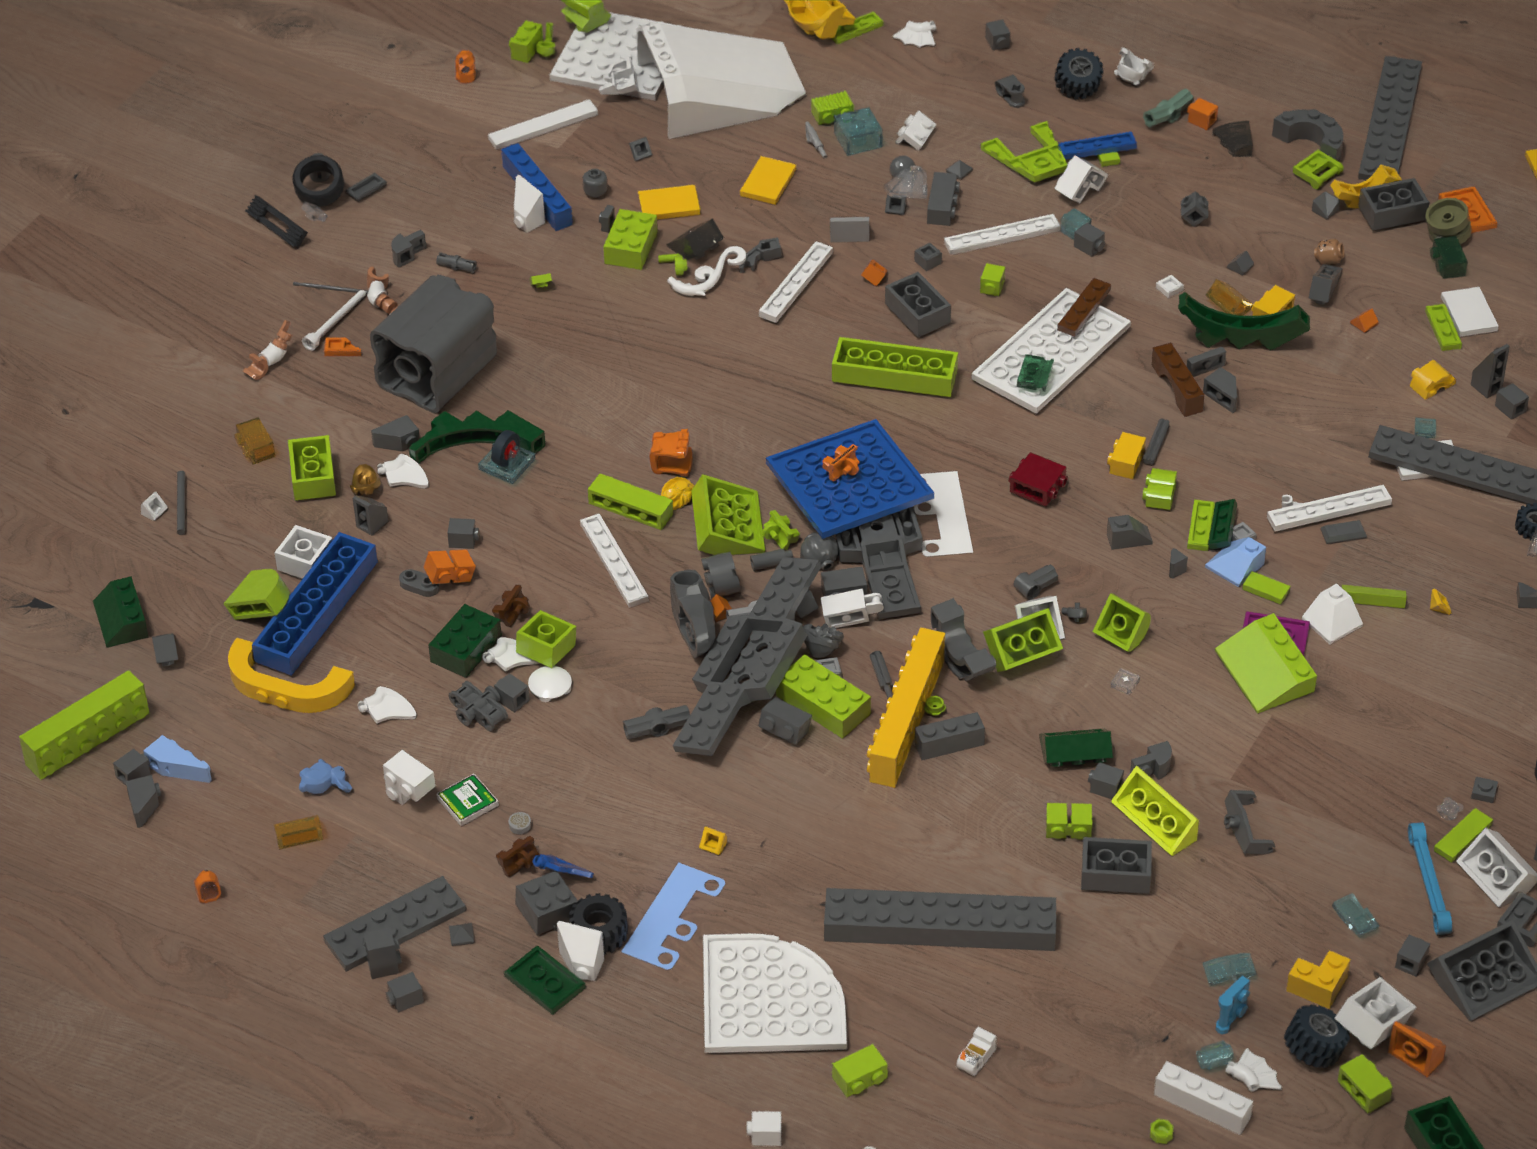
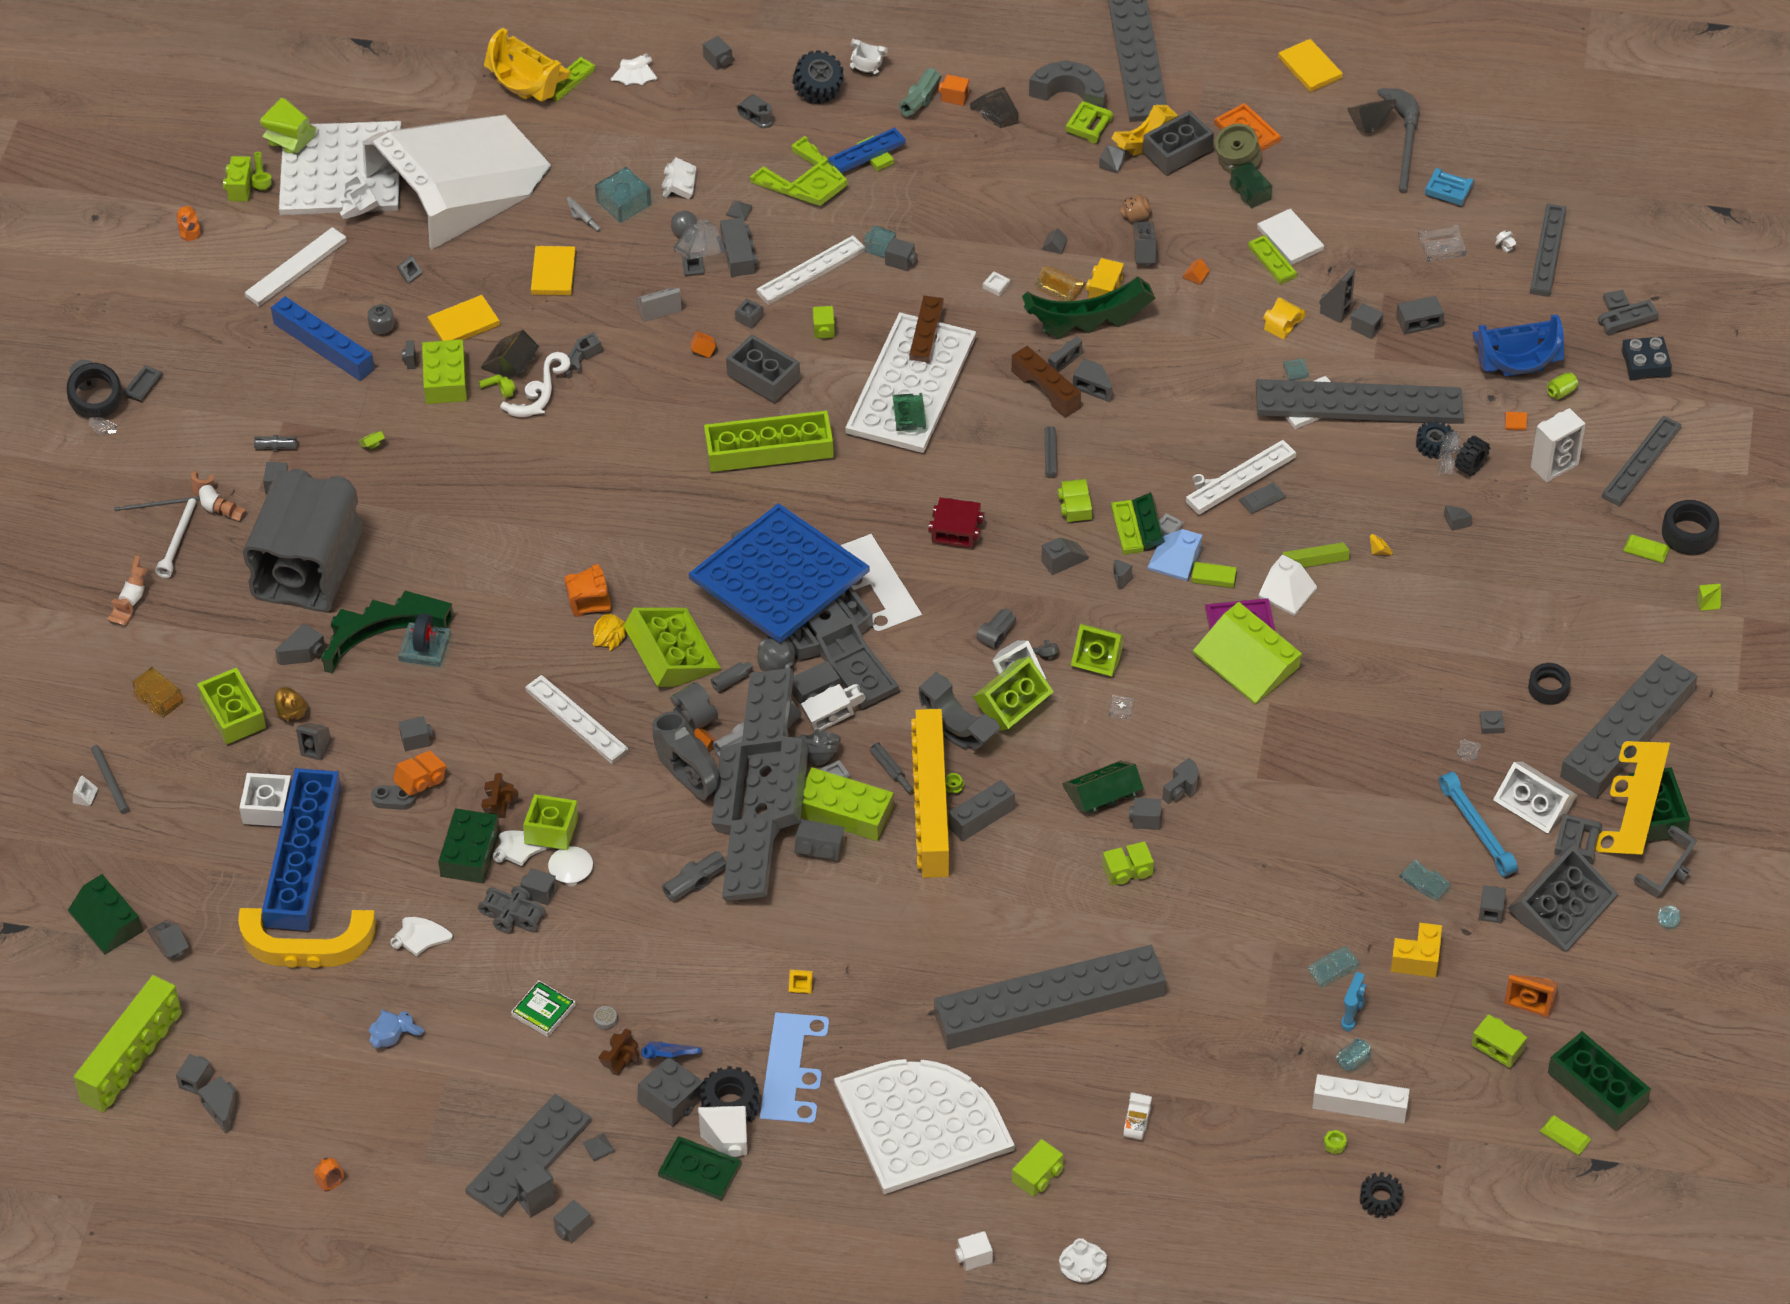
camera: 20 degrees left, 5 degrees up
light blue slope [143,735,212,783] -> none
lime brick [223,569,290,620] -> none
black container [245,195,308,249] -> none
clear yellow brick [273,815,323,850] -> none
orange tile [324,337,362,356] -> none
white arm [377,454,428,488] -> none
white brick [383,750,435,805] -> none
dark grey brick [391,230,426,268] -> none
white slope [514,175,545,233] -> none
lime brick [588,473,673,530] -> none
white plate [759,241,833,323] -> none
lime hips [762,510,800,550] -> none
lime brick [811,91,854,125] -> none
orange hips [822,444,860,481] -> none
white brick [1055,155,1109,203] -> none
dark grey brick [1081,837,1152,894] -> none
yellow brick [1107,432,1146,479] -> none
neon yellow slope [1111,766,1199,856] -> none
dark grey brick [1181,191,1209,227] -> none
dark grey piece [1224,790,1276,854] -> none
white arm [1226,1048,1282,1091] -> none
black wheel [1284,1004,1350,1068] -> none
white brick [1335,977,1416,1049] -> none
lime tile [1434,808,1493,863] -> none

